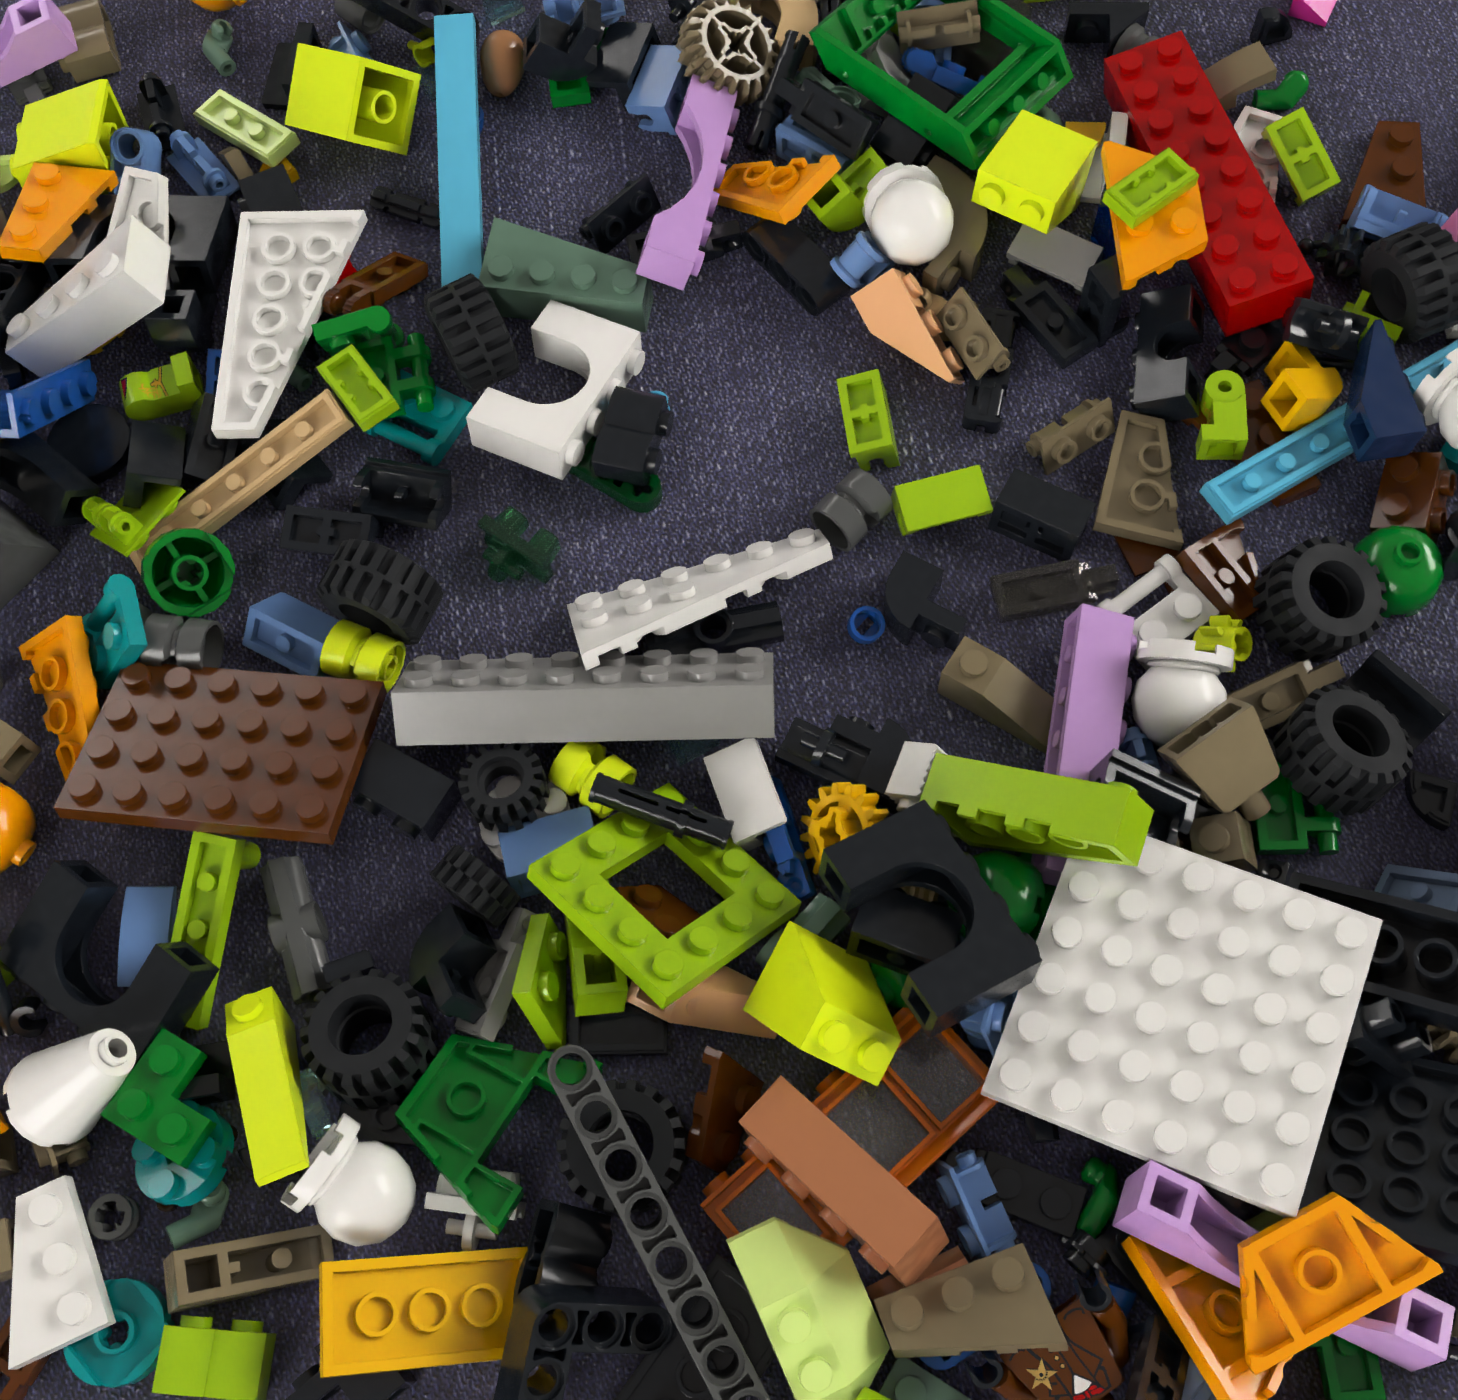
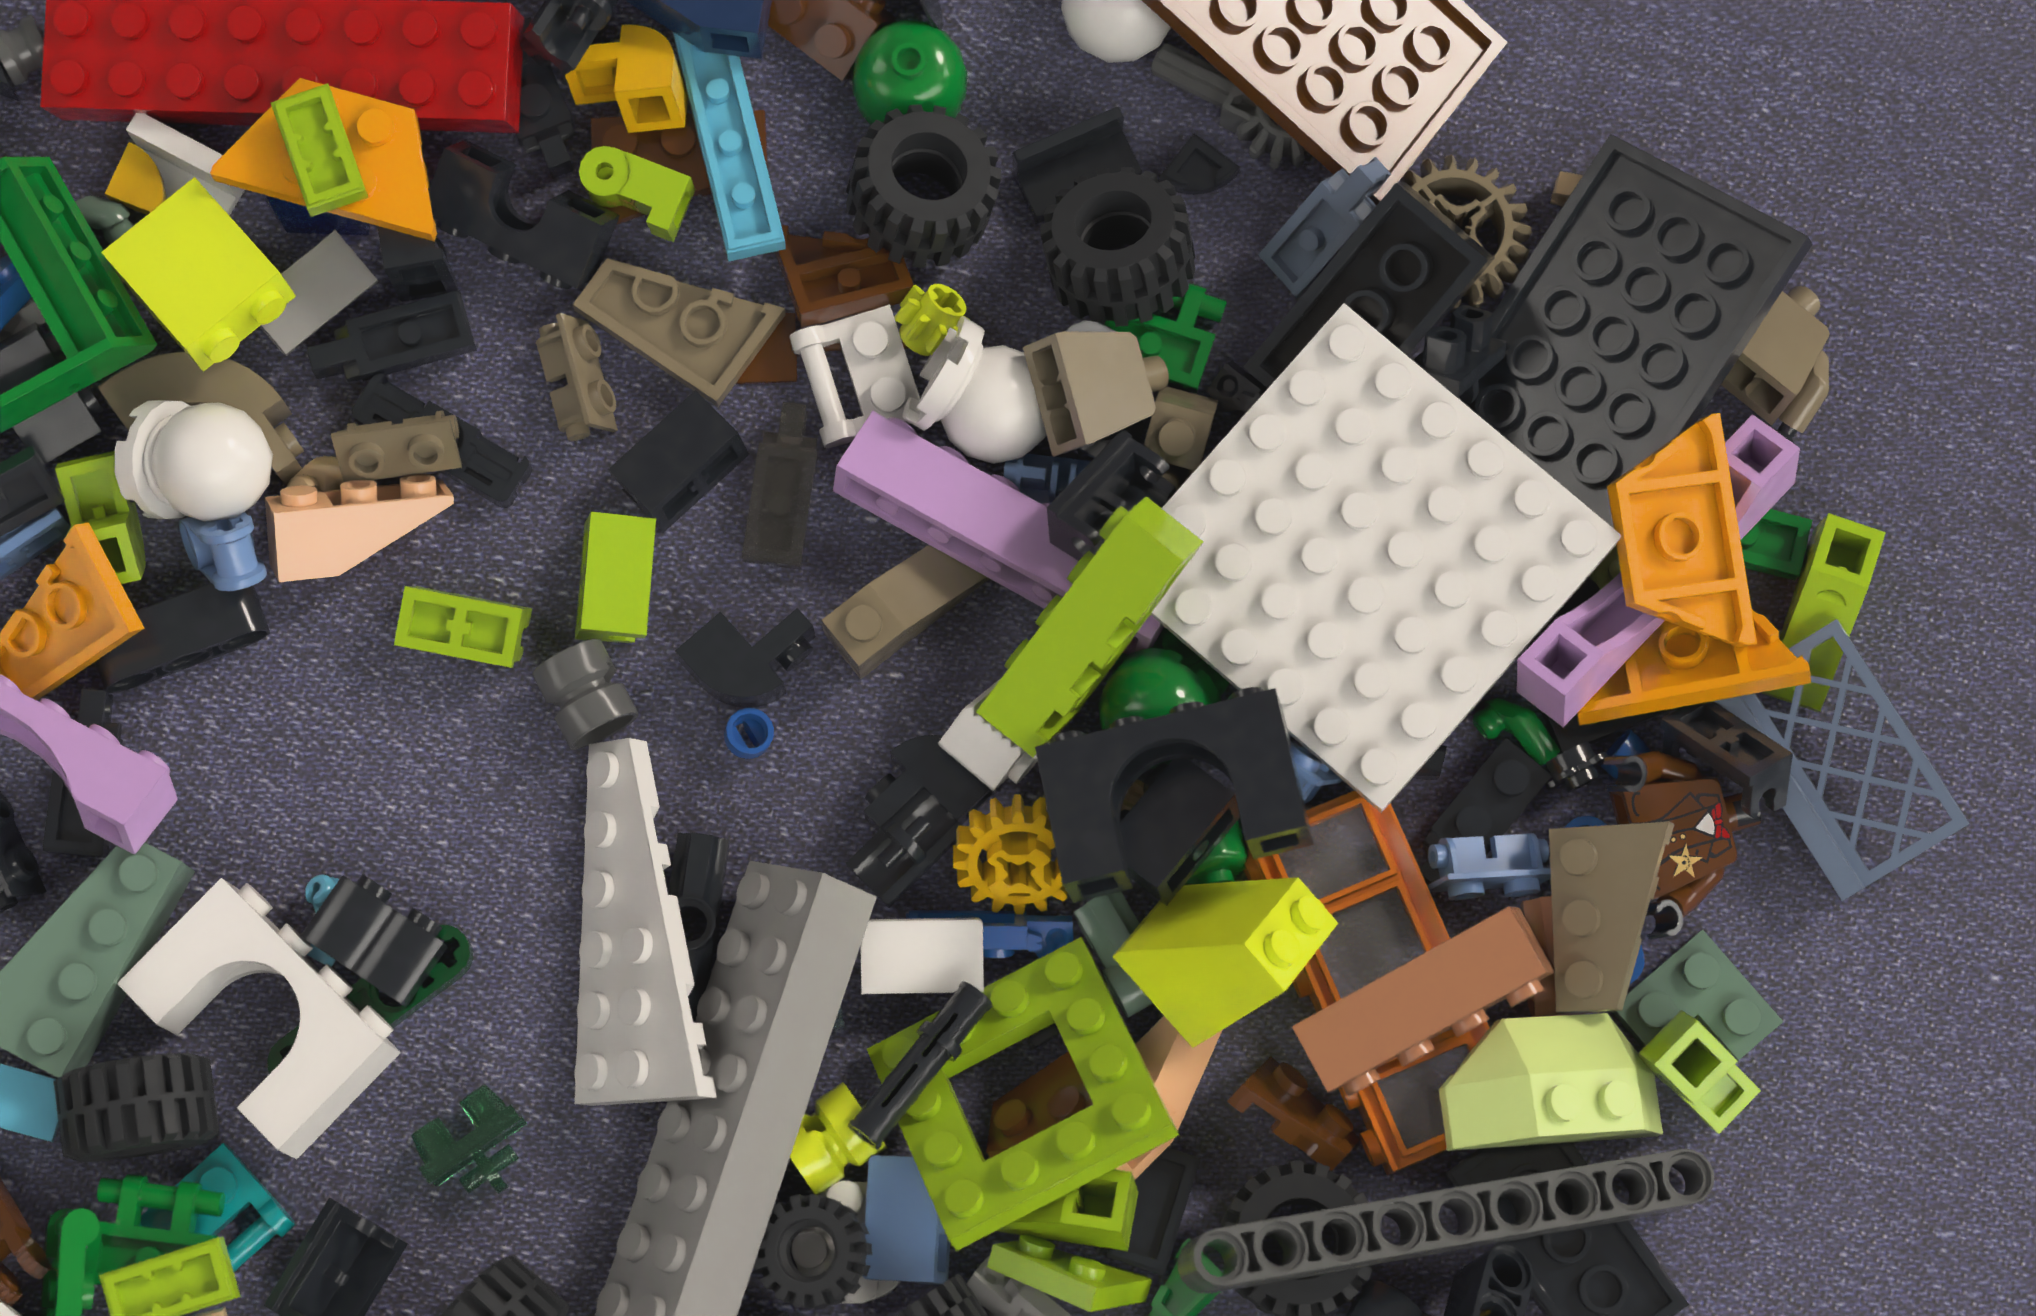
camera: 80 degrees left, 10 degrees up
dark tan hinge [1227,659,1346,730] -> none

